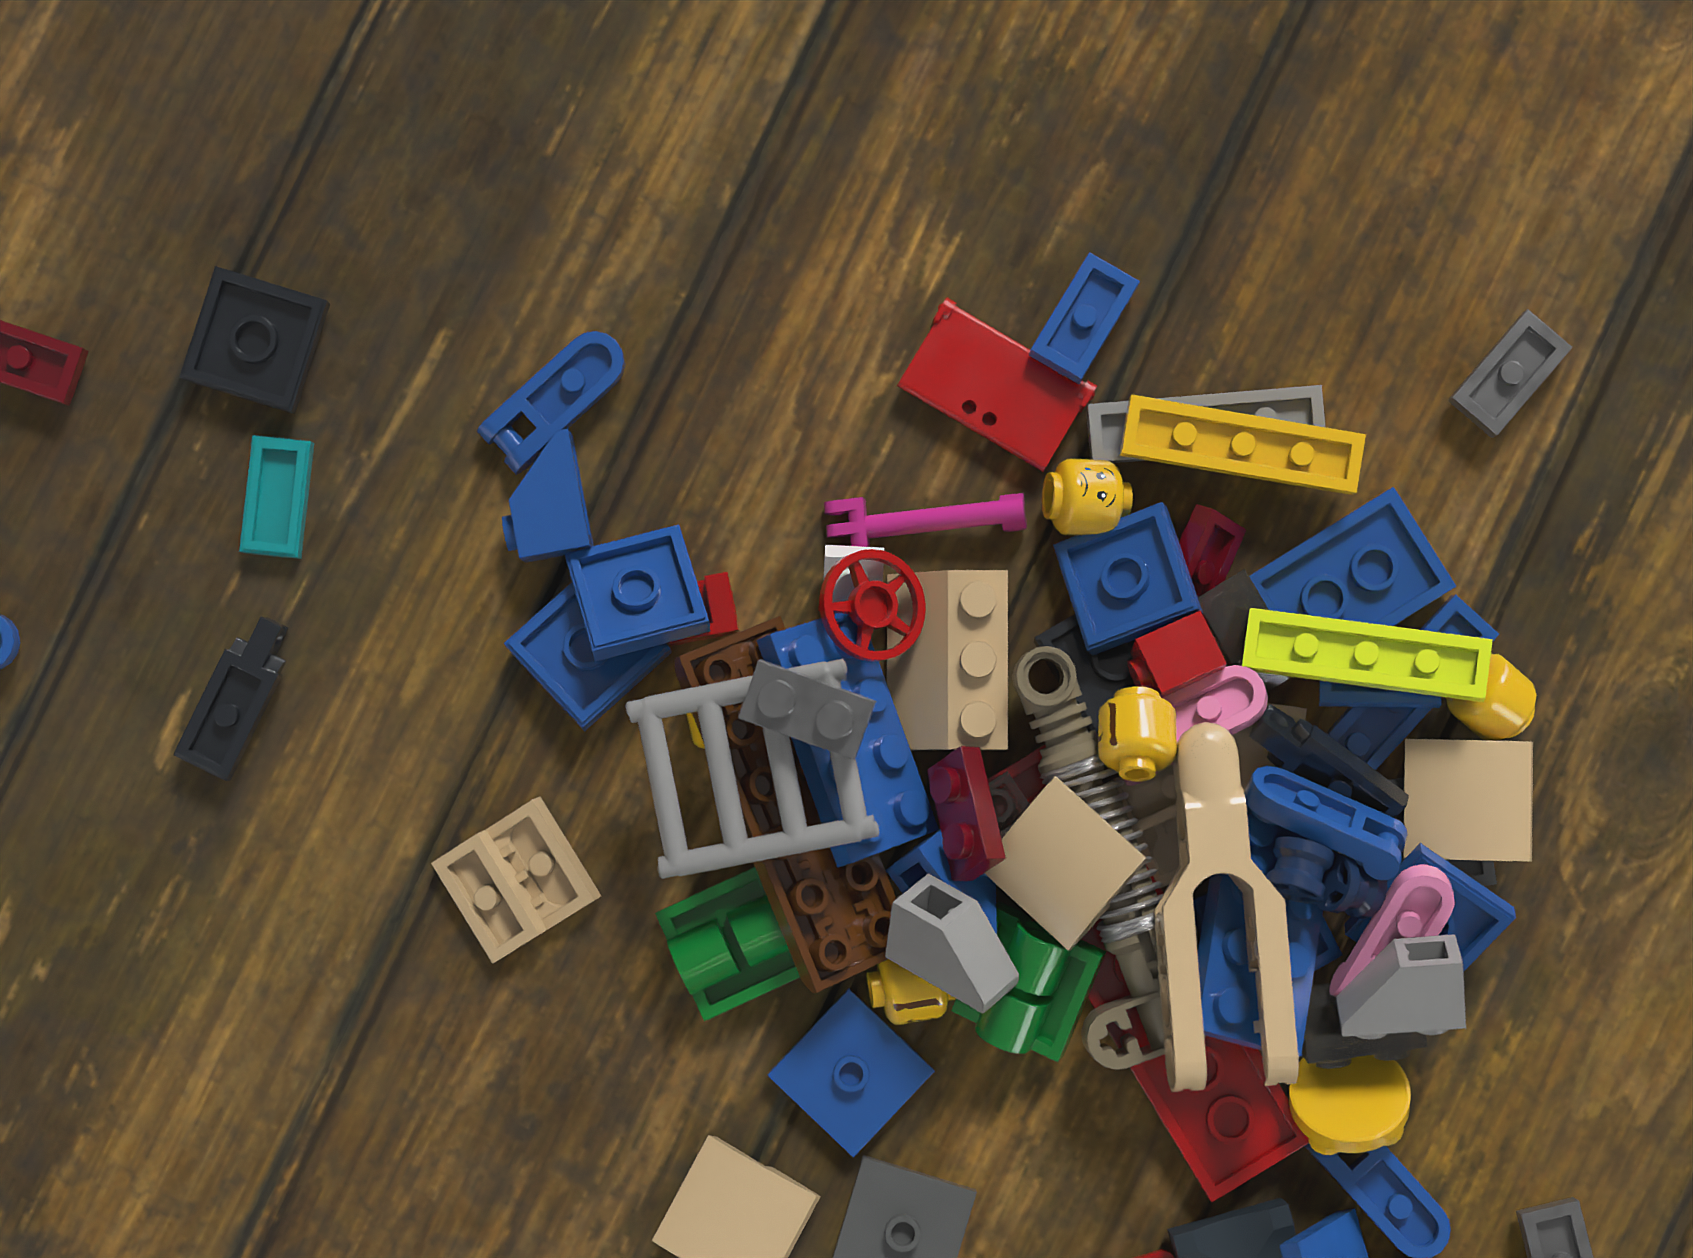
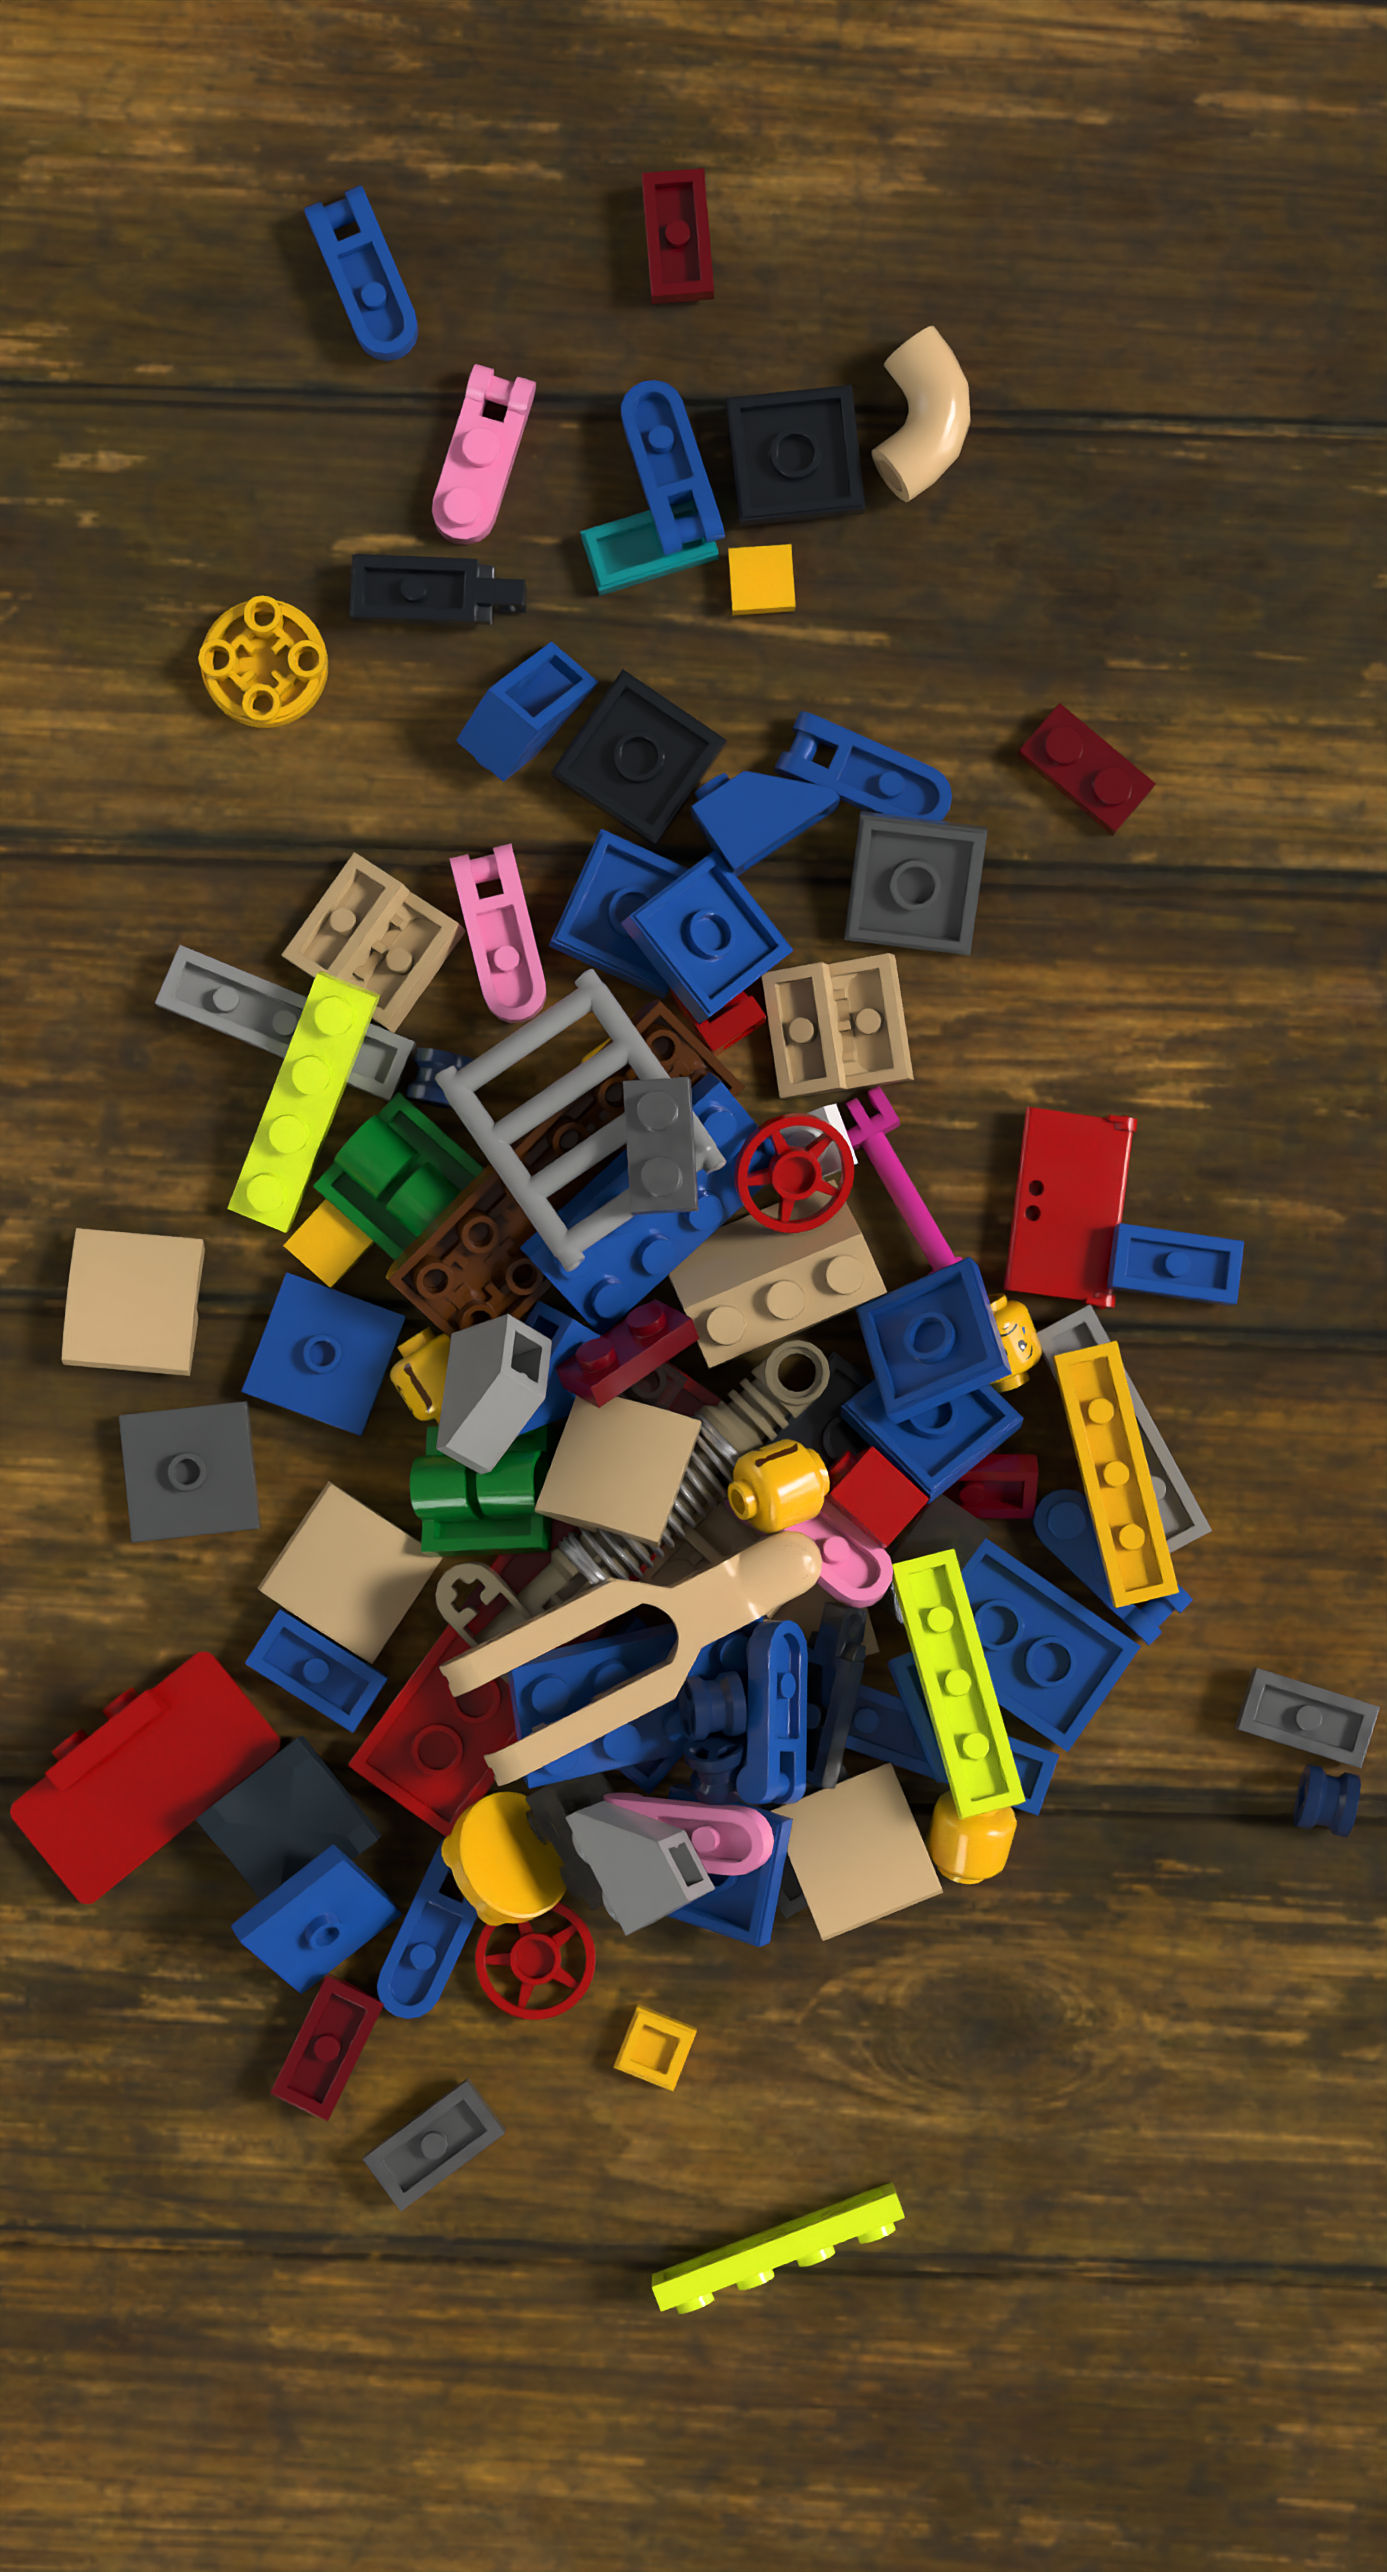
camera: 70 degrees right, 0 degrees up
none -> light grey plate [155,945,416,1102]
none -> yellow tile [198,595,328,728]
none -> neon yellow plate [227,971,381,1233]
none -> blue plate [245,1608,389,1733]
none -> tan slope [258,1481,443,1664]
none -> yellow tile [283,1199,375,1289]
none -> dark blue wheel [406,1047,475,1111]
none -> bright pink plate [432,364,536,546]
none -> bright pink plate [450,843,547,1023]
none -> blue slope [456,641,599,782]
none -> red wheel [475,1902,596,2020]
none -> black plate [551,669,727,847]
none -> yellow tile [613,2004,697,2091]
none -> blue plate [621,380,725,556]
none -> yellow tile [728,544,796,616]
none -> tan slope [762,953,914,1099]
none -> dark grey plate [844,811,988,955]
none -> blue plate [855,1257,1012,1424]
none -> tan cylinder [872,326,971,502]
none -> dark red plate [1017,703,1156,836]
none -> blue plate [1031,1489,1193,1646]
none -> dark blue wheel [1293,1764,1361,1838]

